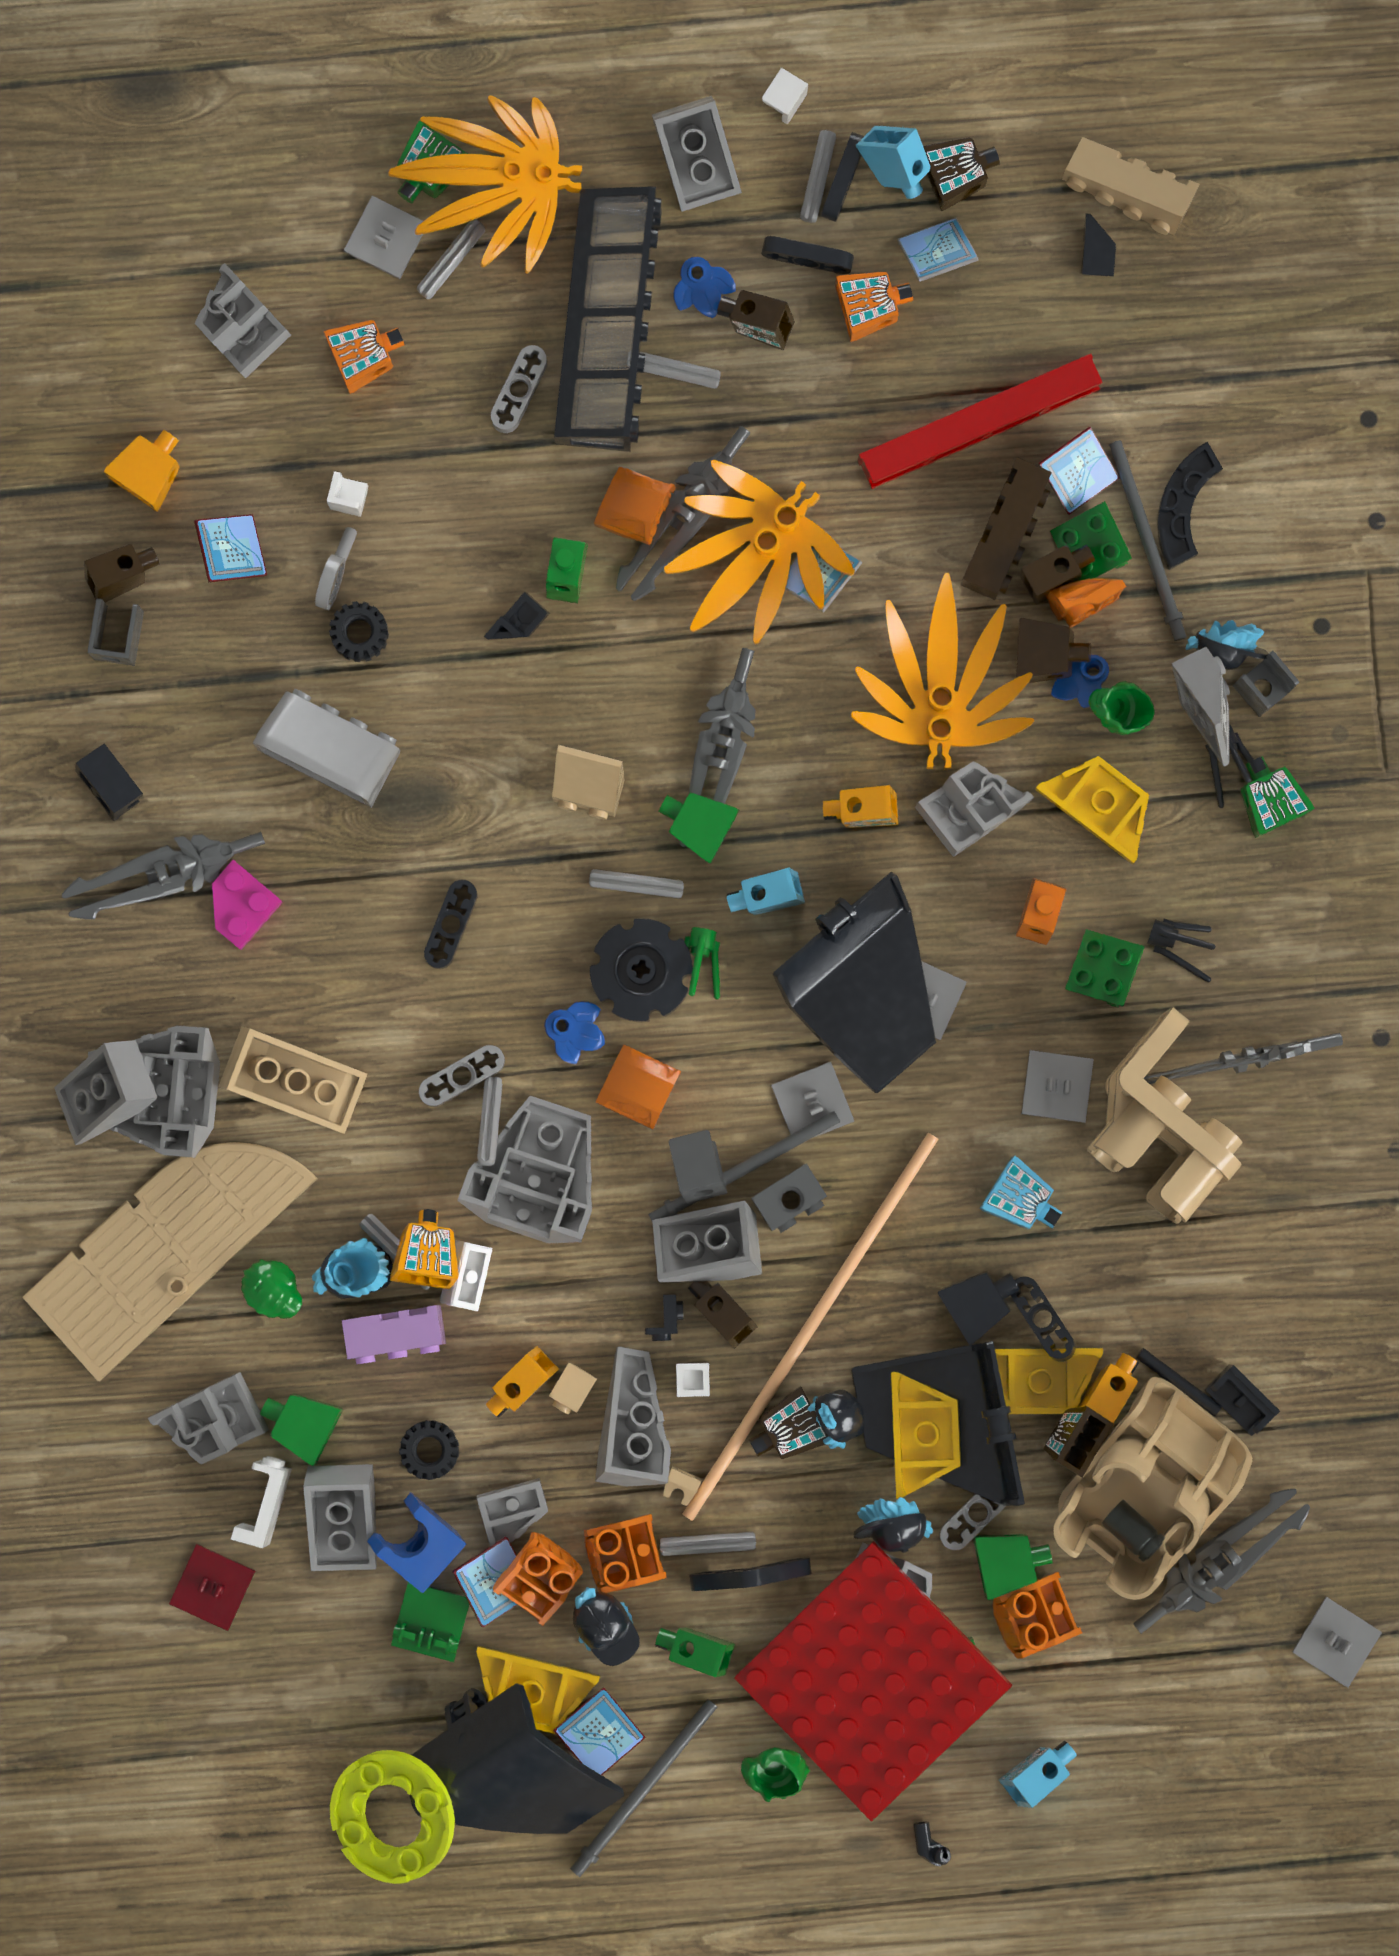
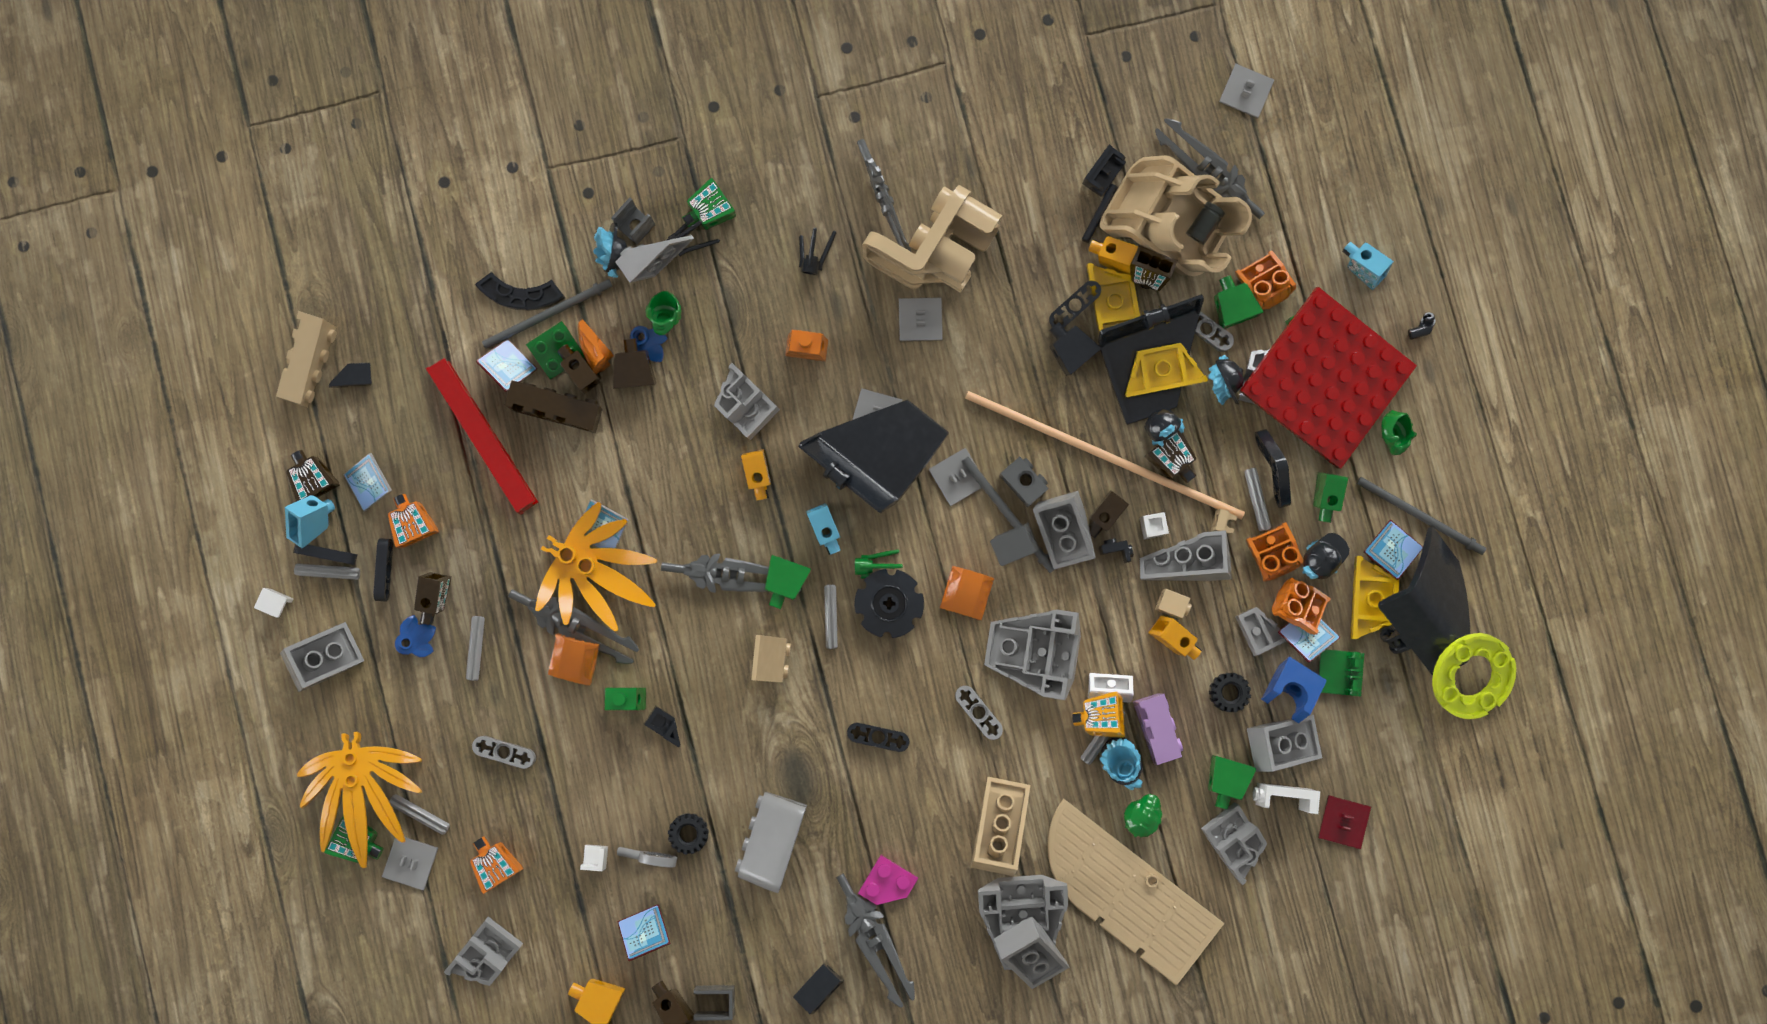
camera: 100 degrees left, 0 degrees up
light grey axle [477,1076,503,1166] -> none
blue plate [544,1002,605,1064] -> none
window [554,186,662,452] -> none
light orange plant [851,573,1034,770] -> none
torso [979,1156,1062,1229] -> none
yellow wing [1035,756,1149,865] -> none
green hinge [1065,929,1145,1008] -> none

